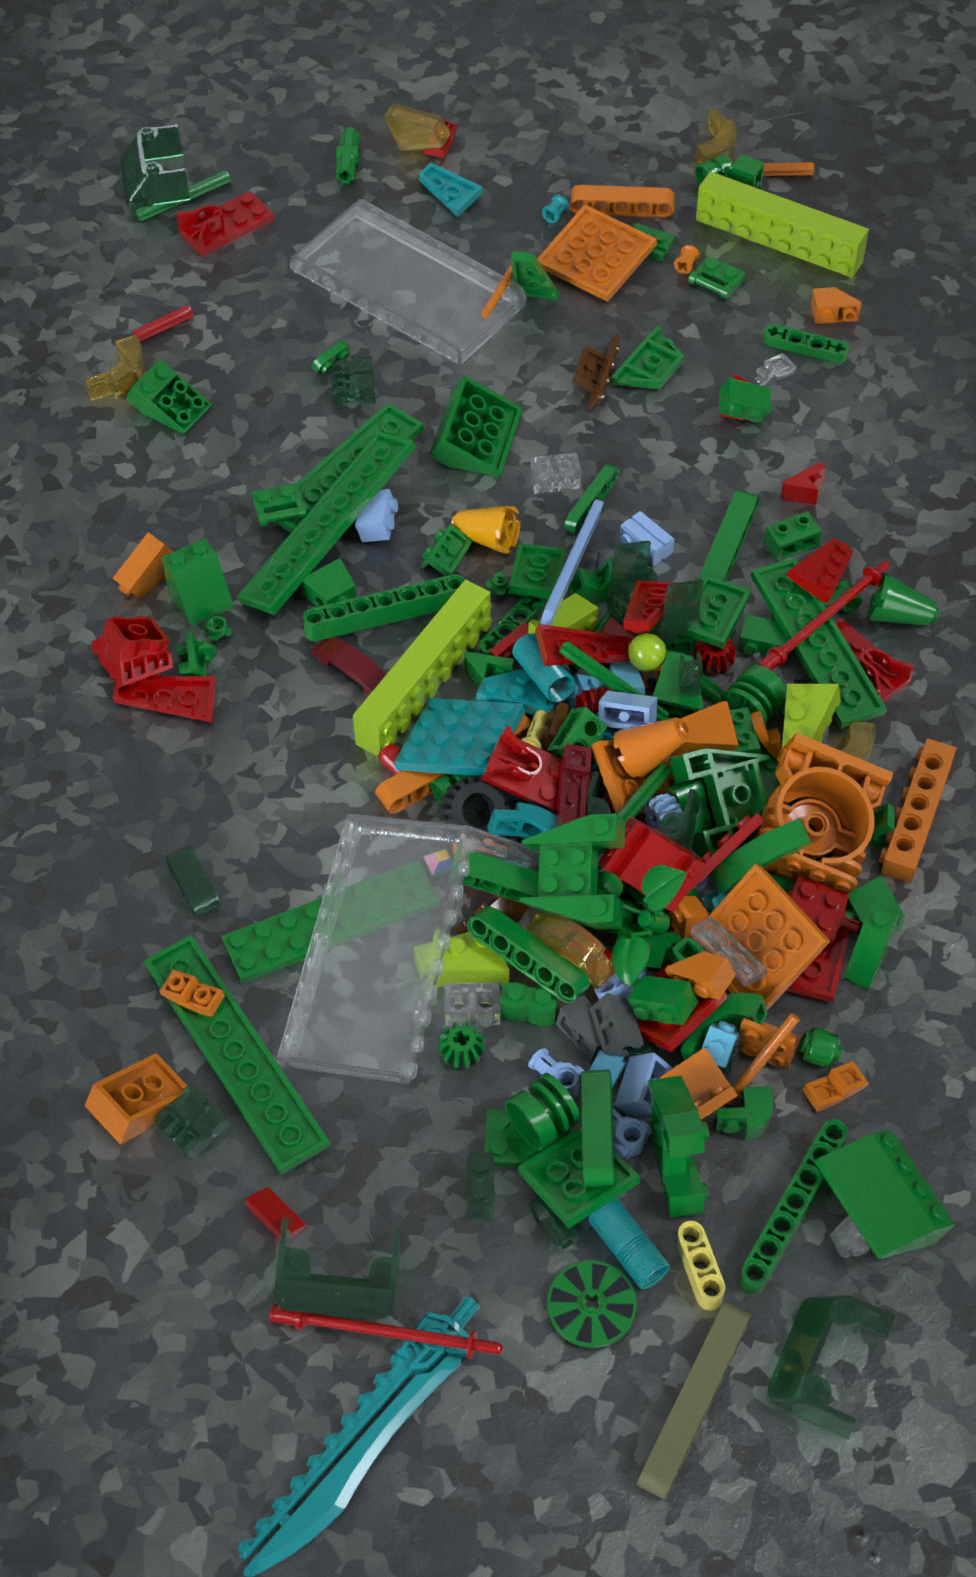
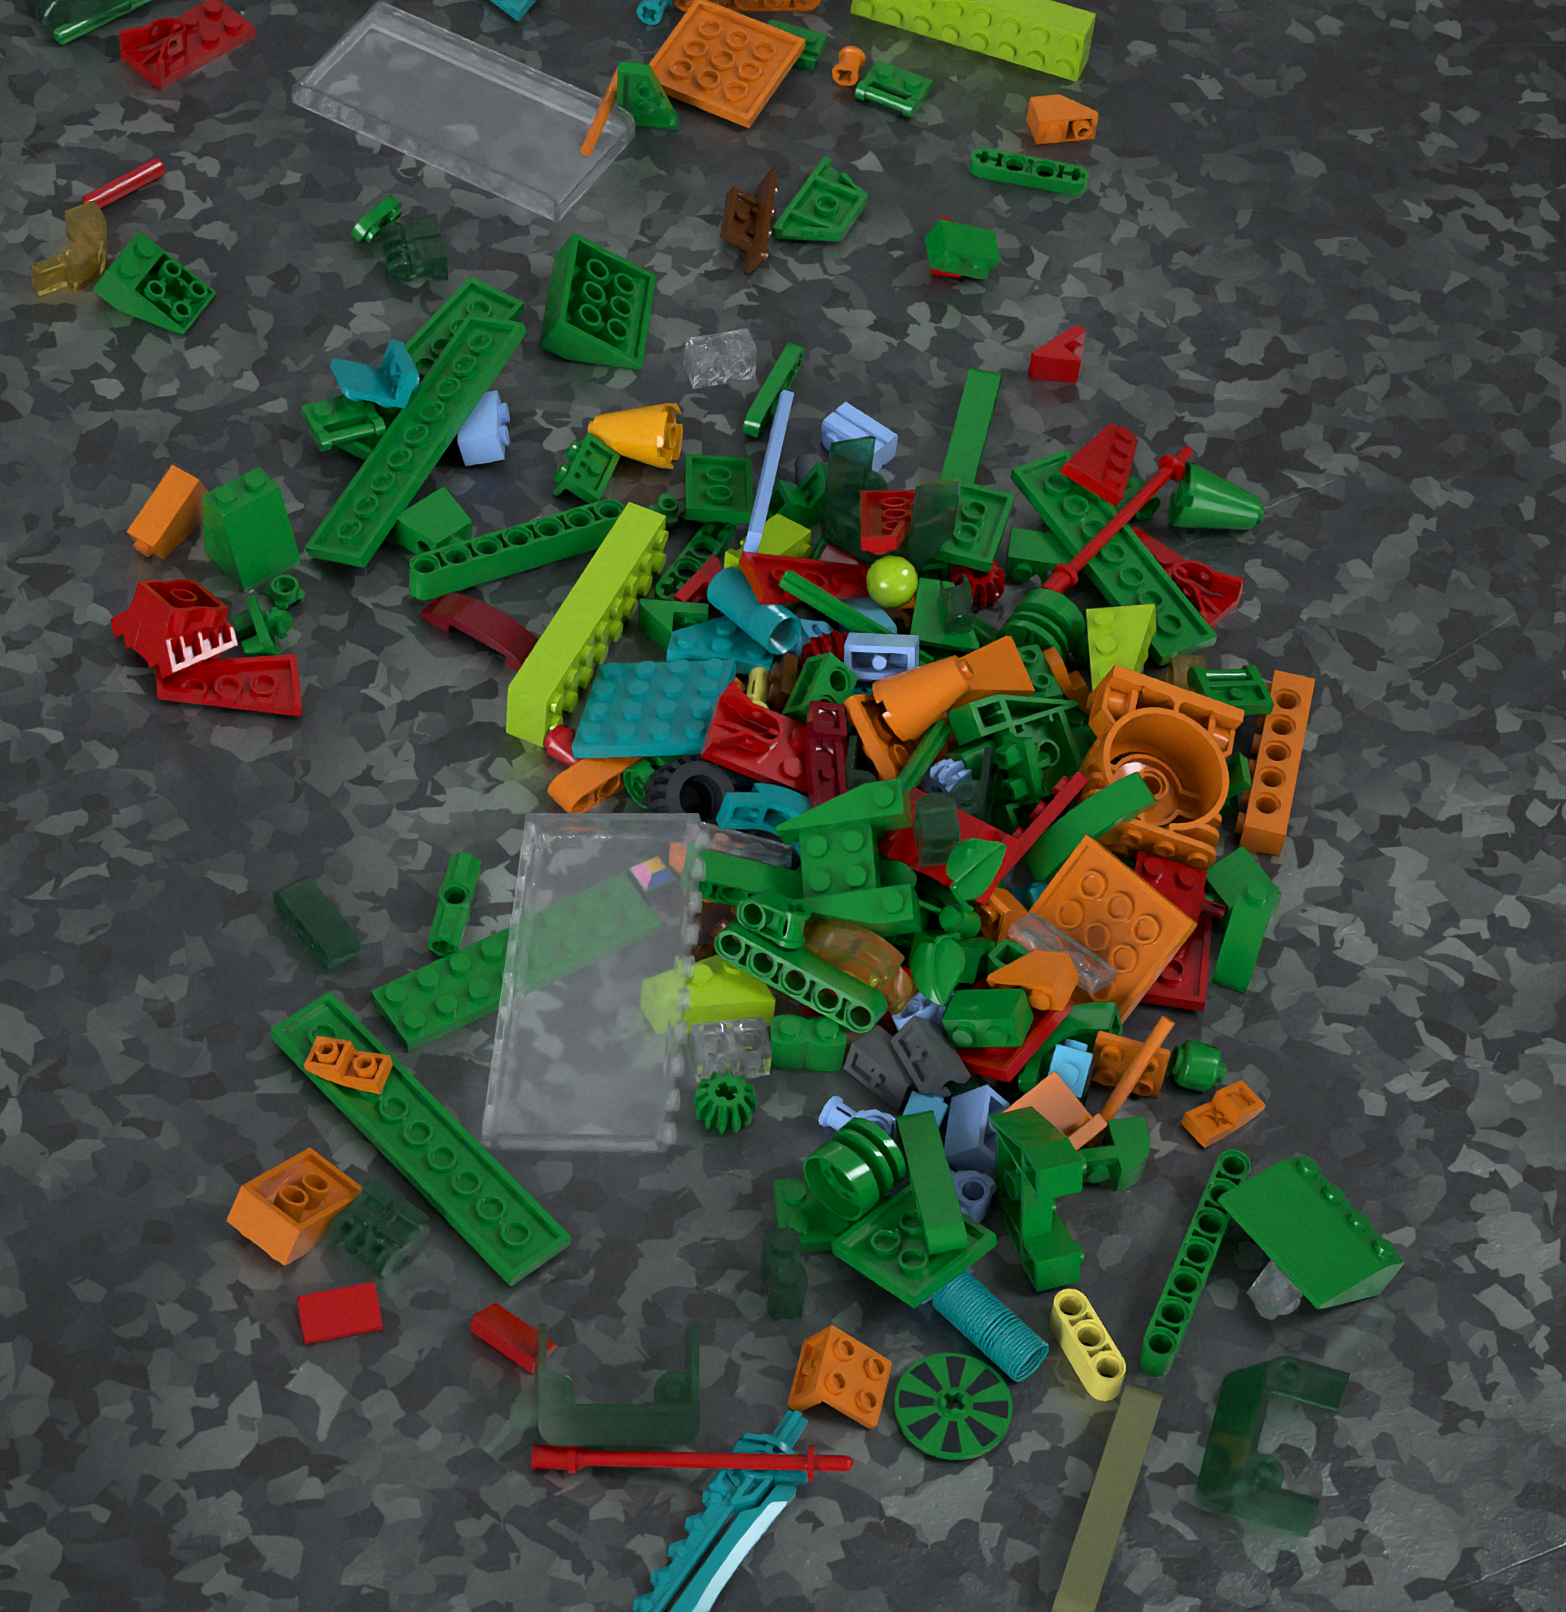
camera: 15 degrees left, 5 degrees down
clear green piece [528,1197,580,1251] -> none
clear plate [754,353,796,386] -> none
green brick [764,511,822,562] -> none
none -> red slope [297,1282,383,1344]
none -> teal bracket [330,339,420,409]
none -> green piece [427,851,482,957]
none -> green piece [737,889,812,949]
none -> orange bracket [787,1325,892,1429]
none -> clear green brick [913,792,961,868]
none -> green hips [993,733,1051,801]
none -> green plate [1187,665,1274,715]

